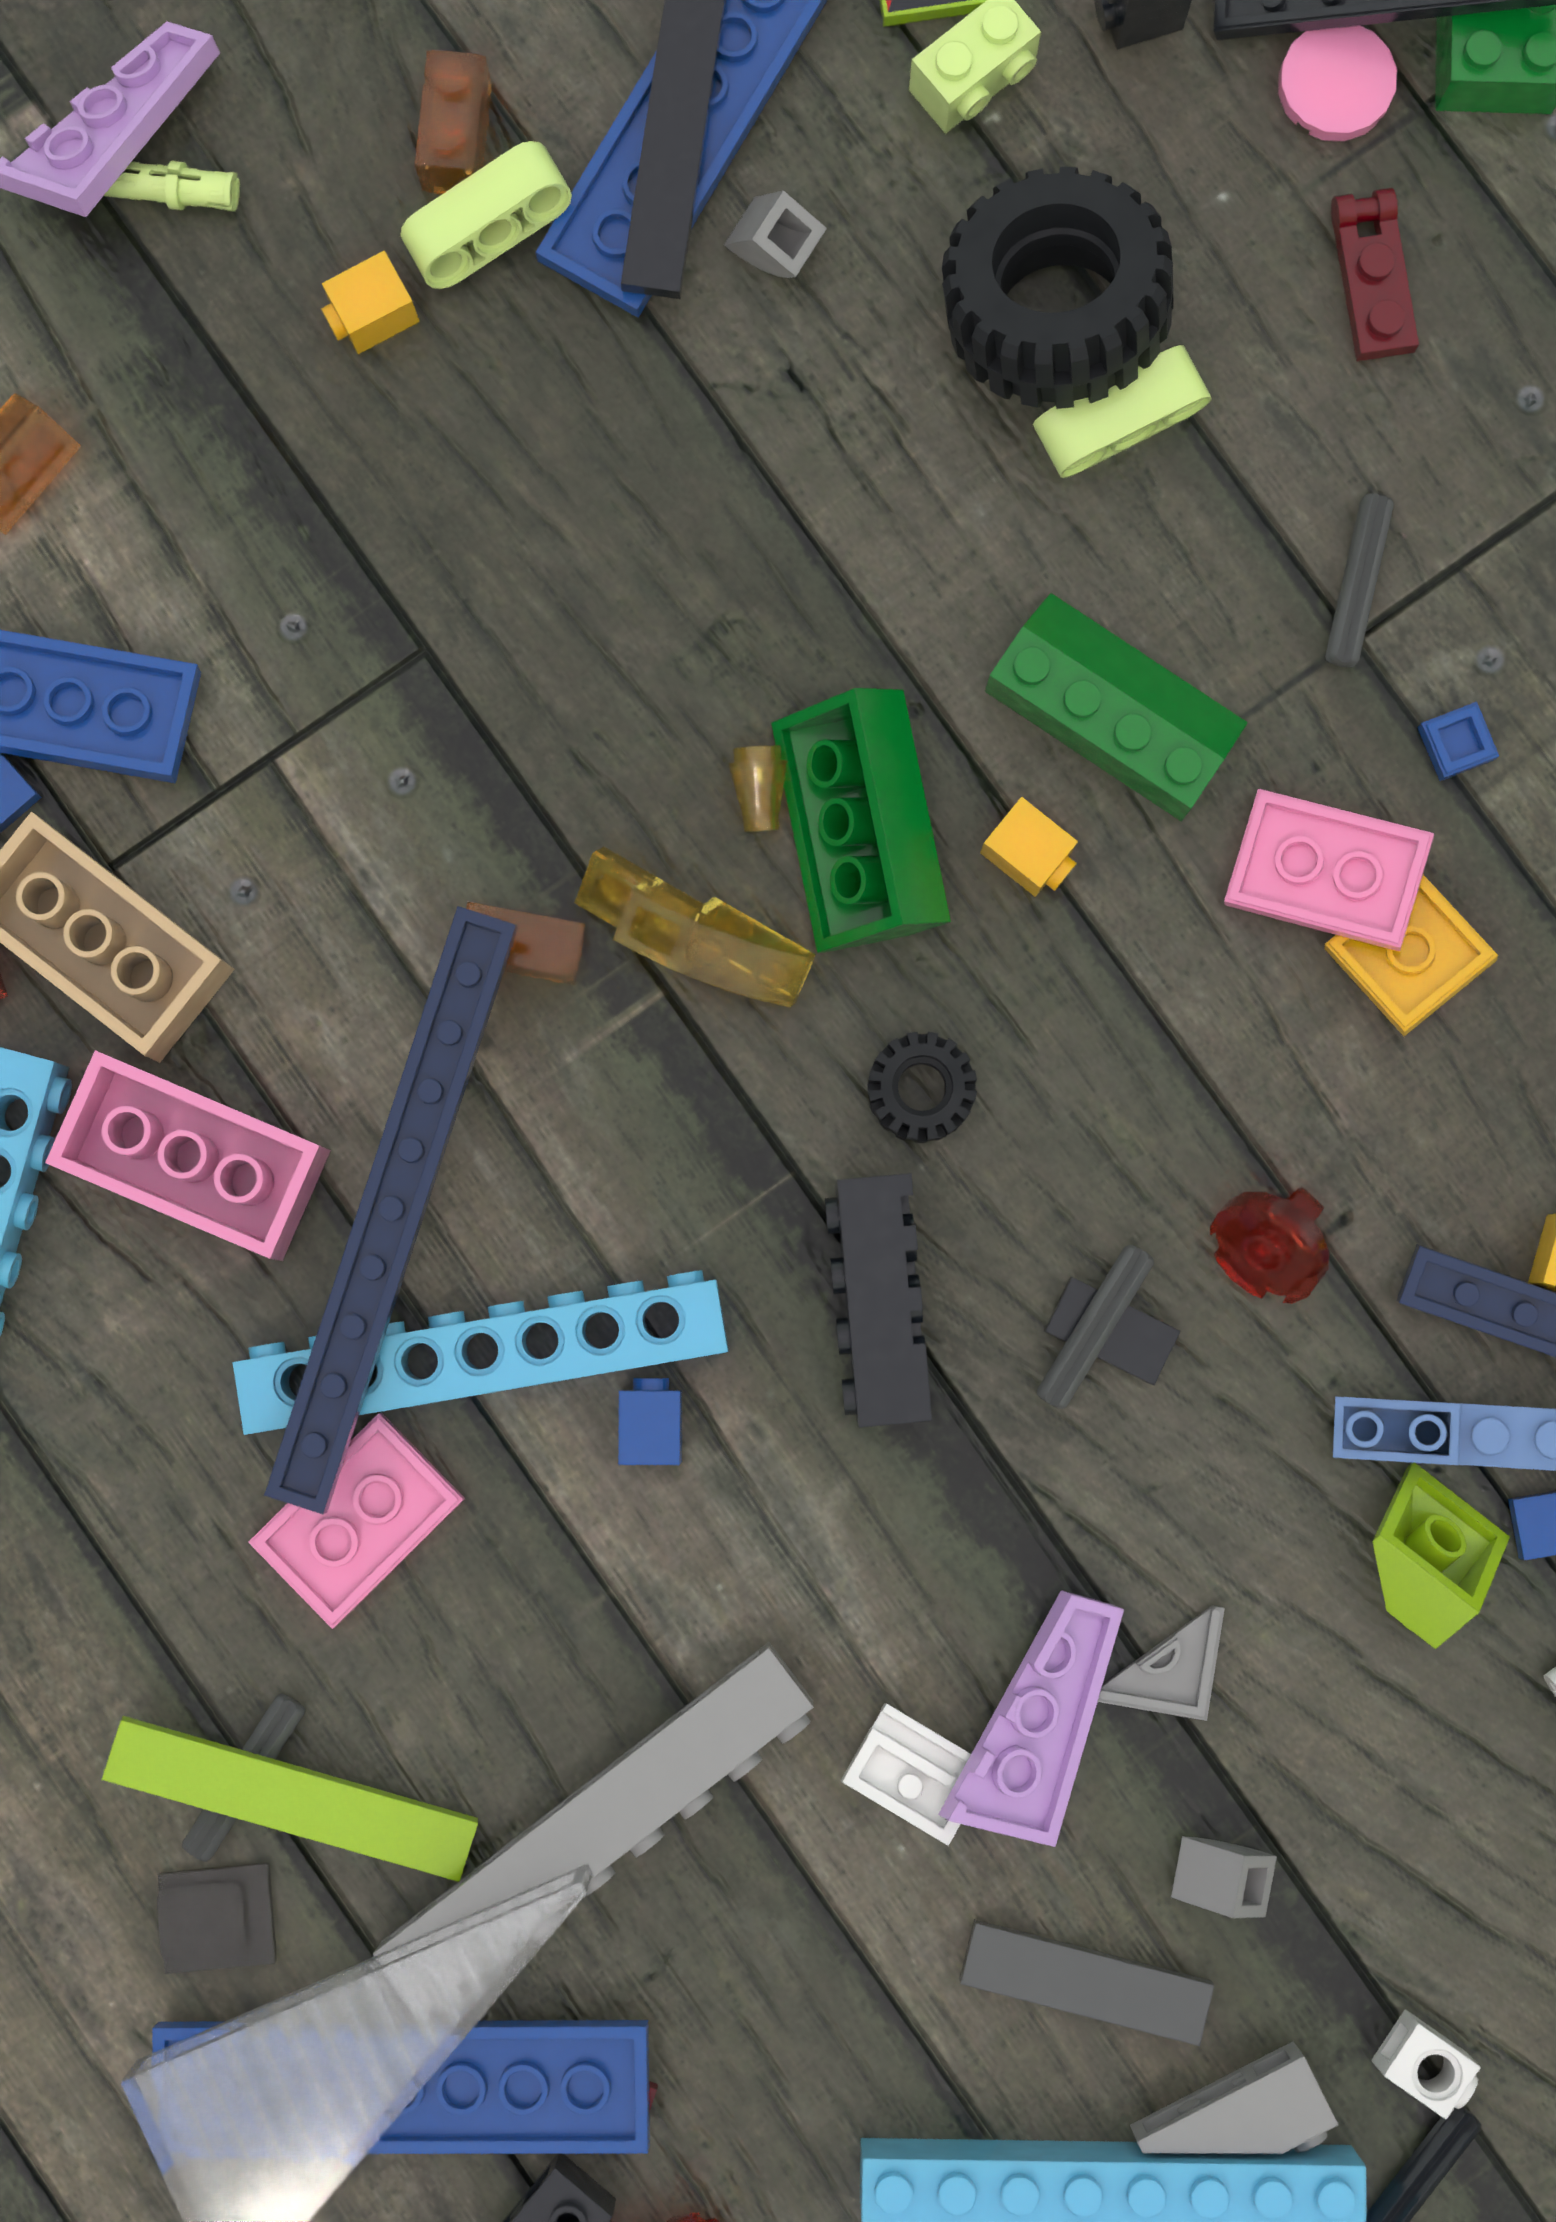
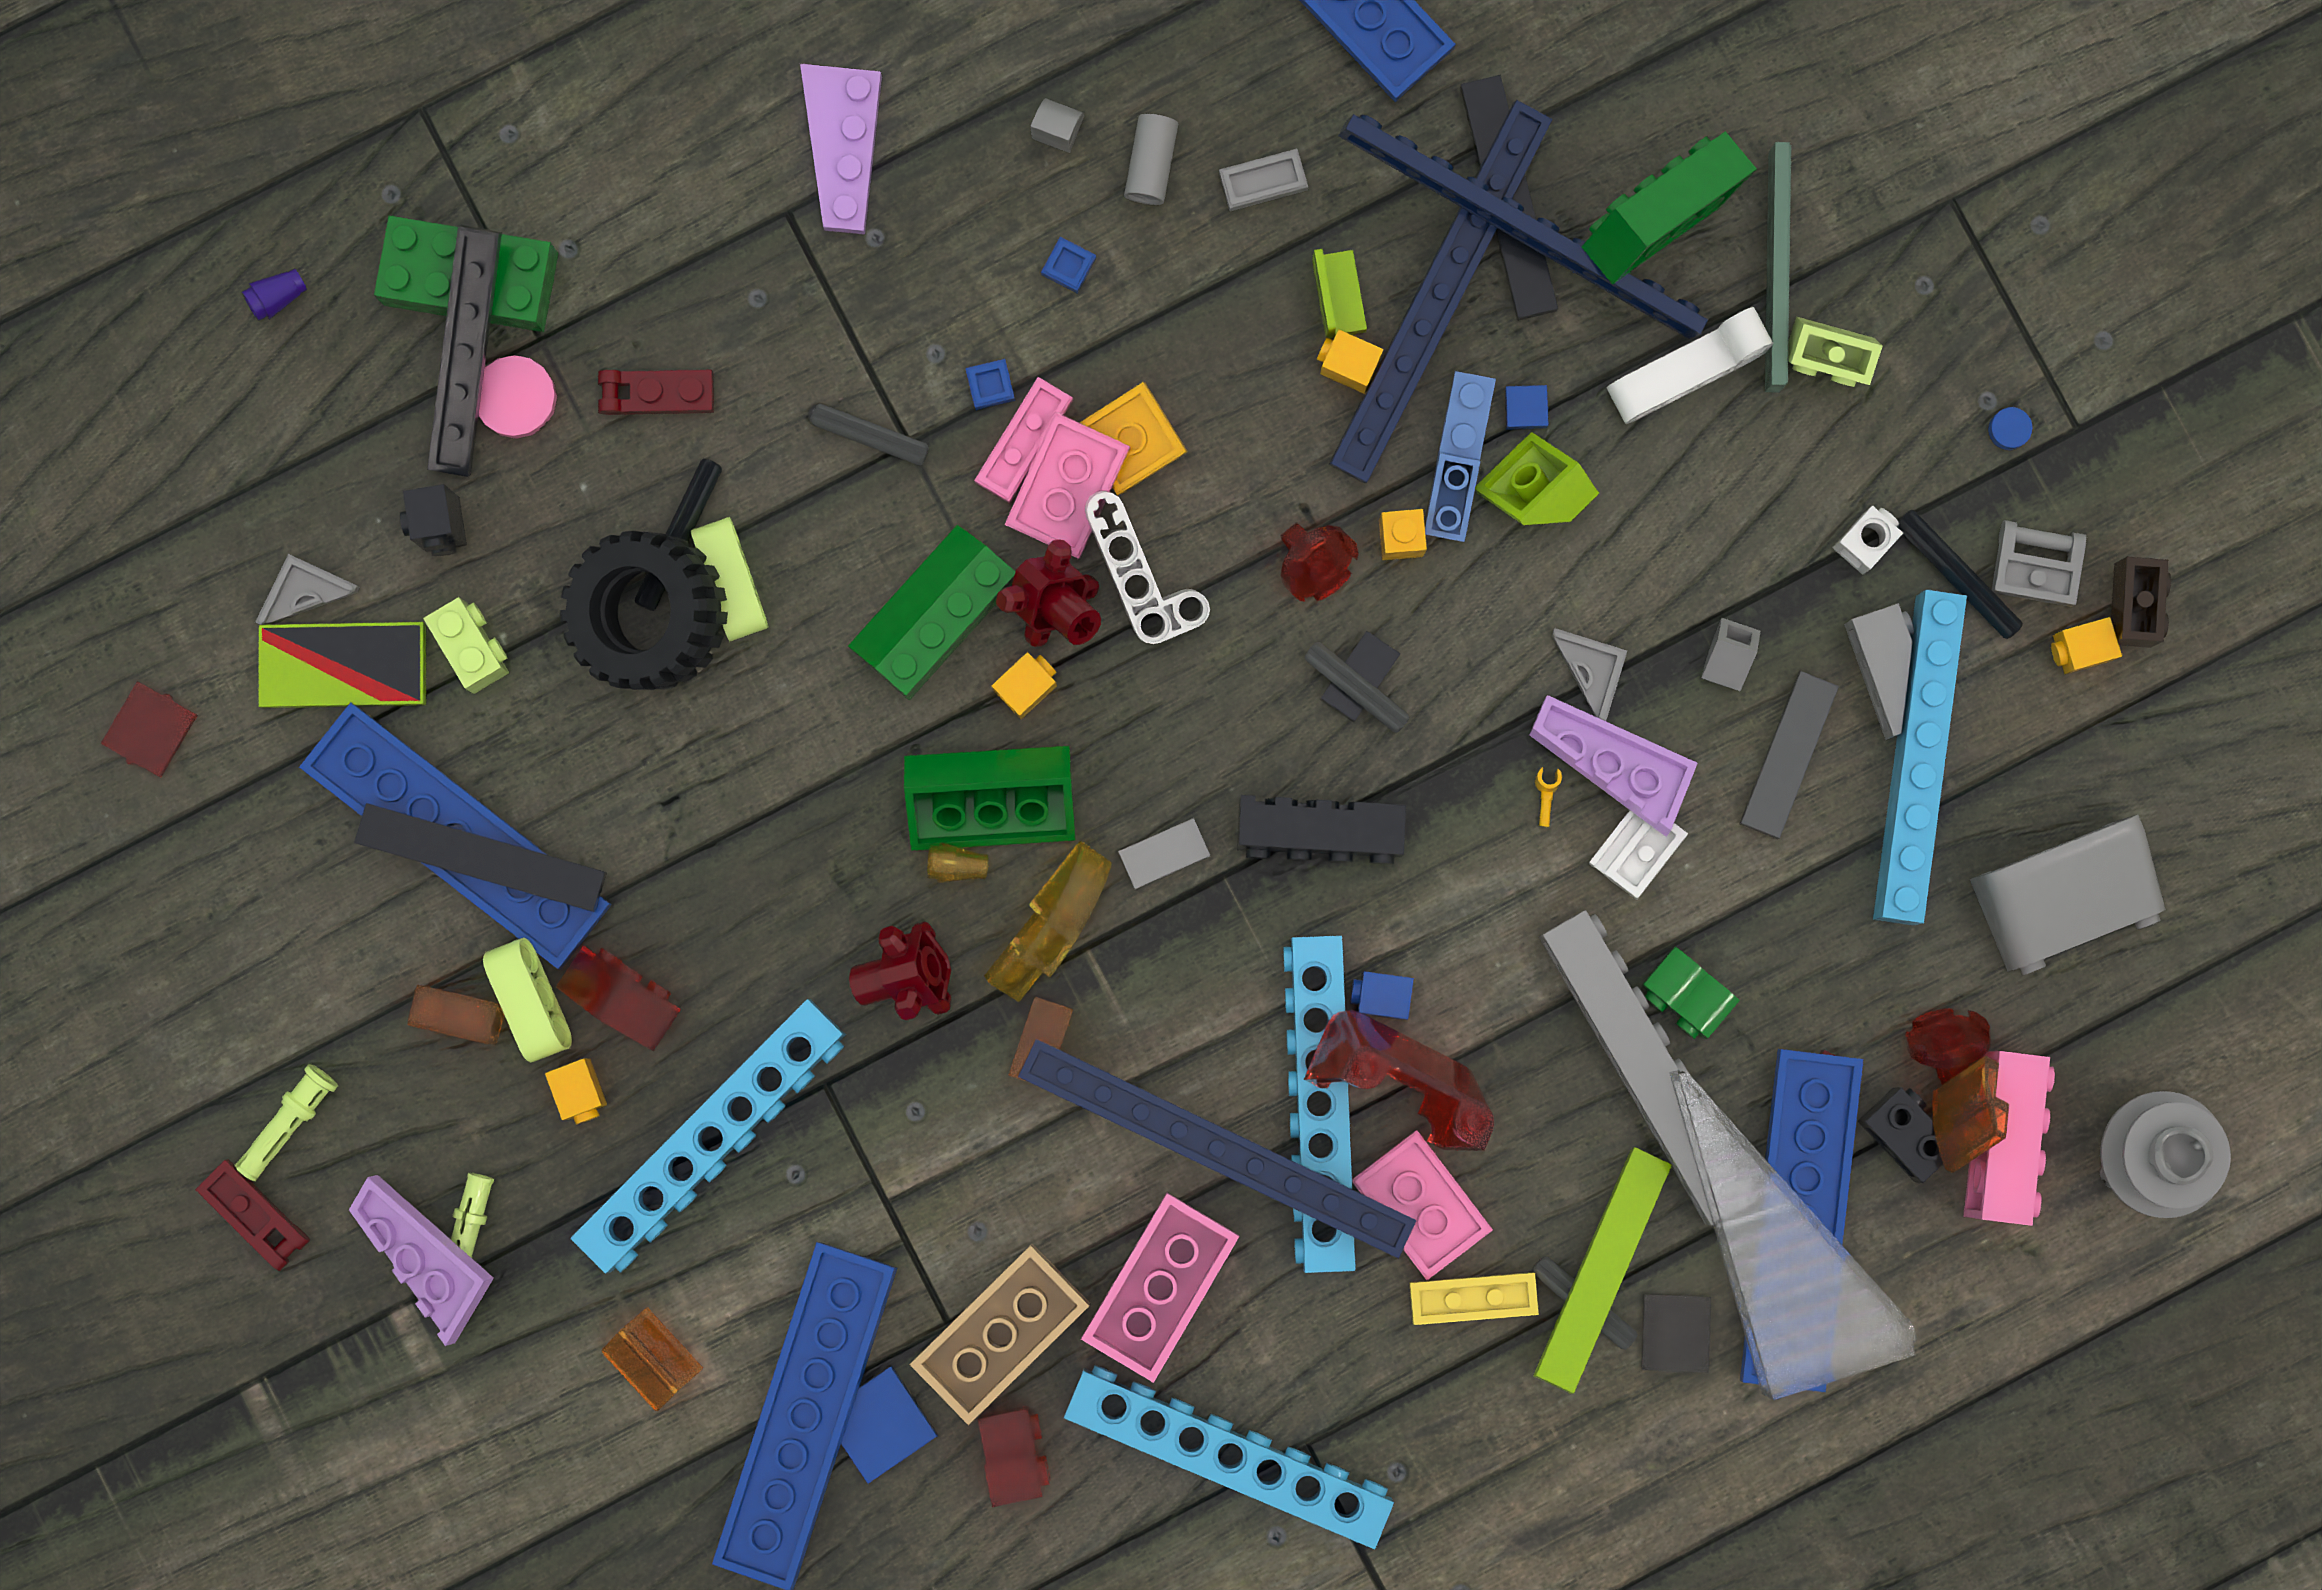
camera: 85 degrees left, 0 degrees up
light grey brick [724,190,827,278] -> none
black tyre [867,1031,977,1143] -> none
none -> clear red brick [556,945,681,1051]
none -> medium azure brick [570,999,846,1274]
none -> black axle [635,458,722,611]
none -> dark red piece [849,921,951,1020]
none -> bright pink tile [974,377,1073,504]
none -> dark red piece [996,539,1101,647]
none -> white beam [1085,491,1210,644]
none -> light grey tile [1118,818,1210,890]
none -> clear red windscreen [1304,1010,1494,1151]
none -> yellow brick [1379,509,1427,560]
none -> light yellow plate [1409,1272,1539,1325]
none -> yellow hand [1535,767,1562,827]
none -> green brick [1641,947,1740,1040]

